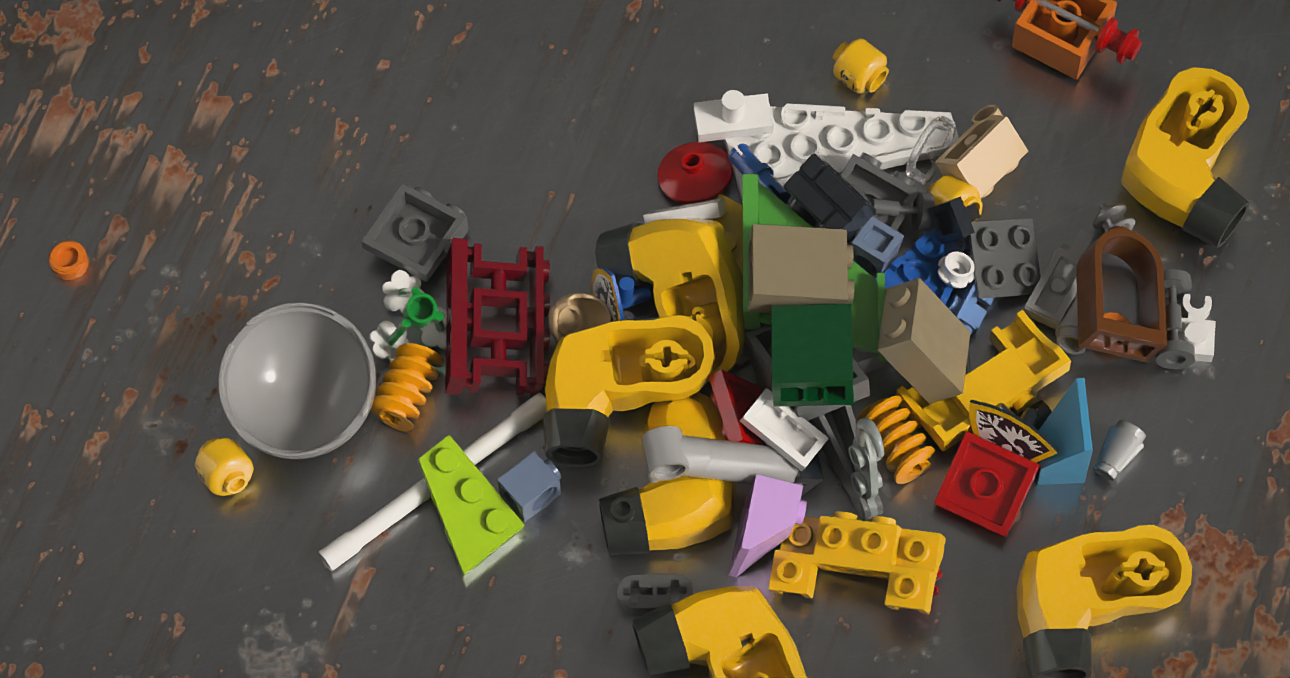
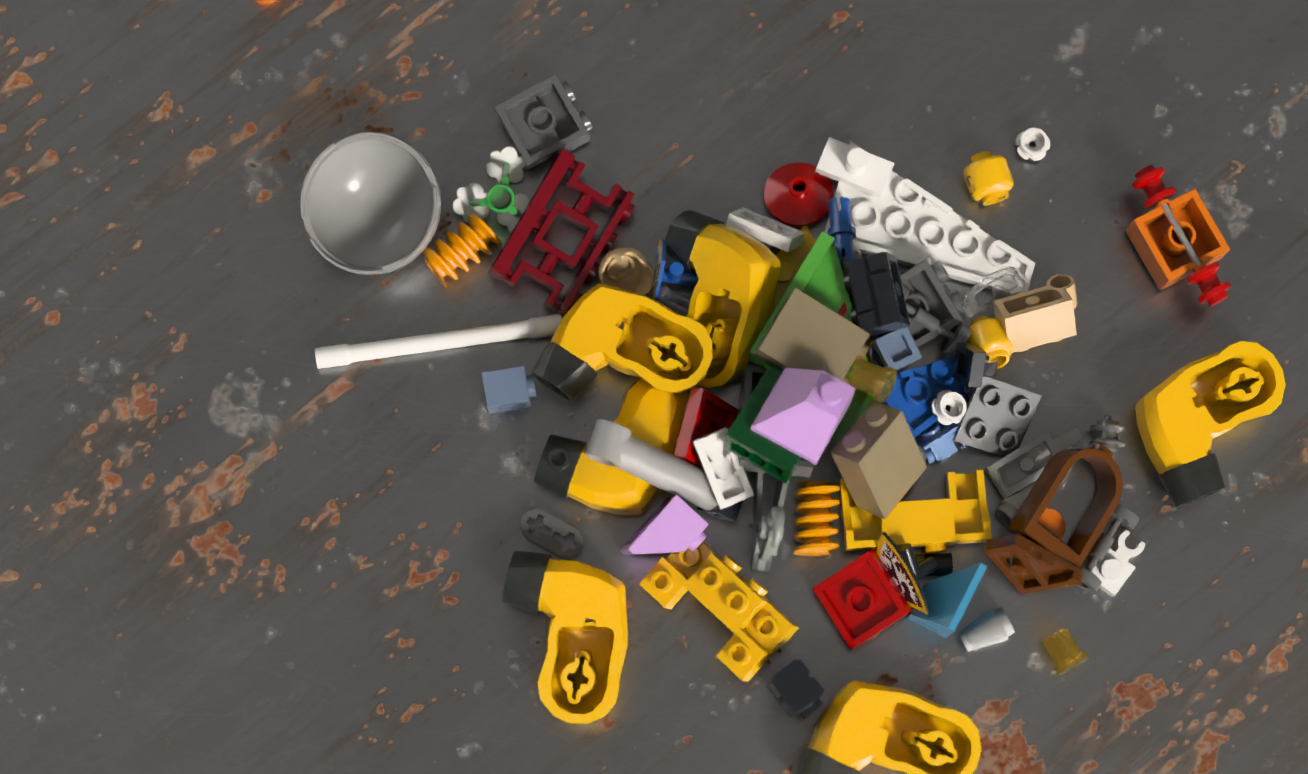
camera: 25 degrees right, 15 degrees up
yellow head [194,438,254,496] -> none
lime wing [418,435,525,577] -> none
none -> lavender slope [750,367,856,464]
none -> black brick [767,659,824,720]
none -> clear yellow bush [849,359,897,403]
none -> reddish brown wing [984,533,1084,594]
none -> white plate [1016,128,1050,161]
none -> clear yellow bush [1043,628,1090,676]

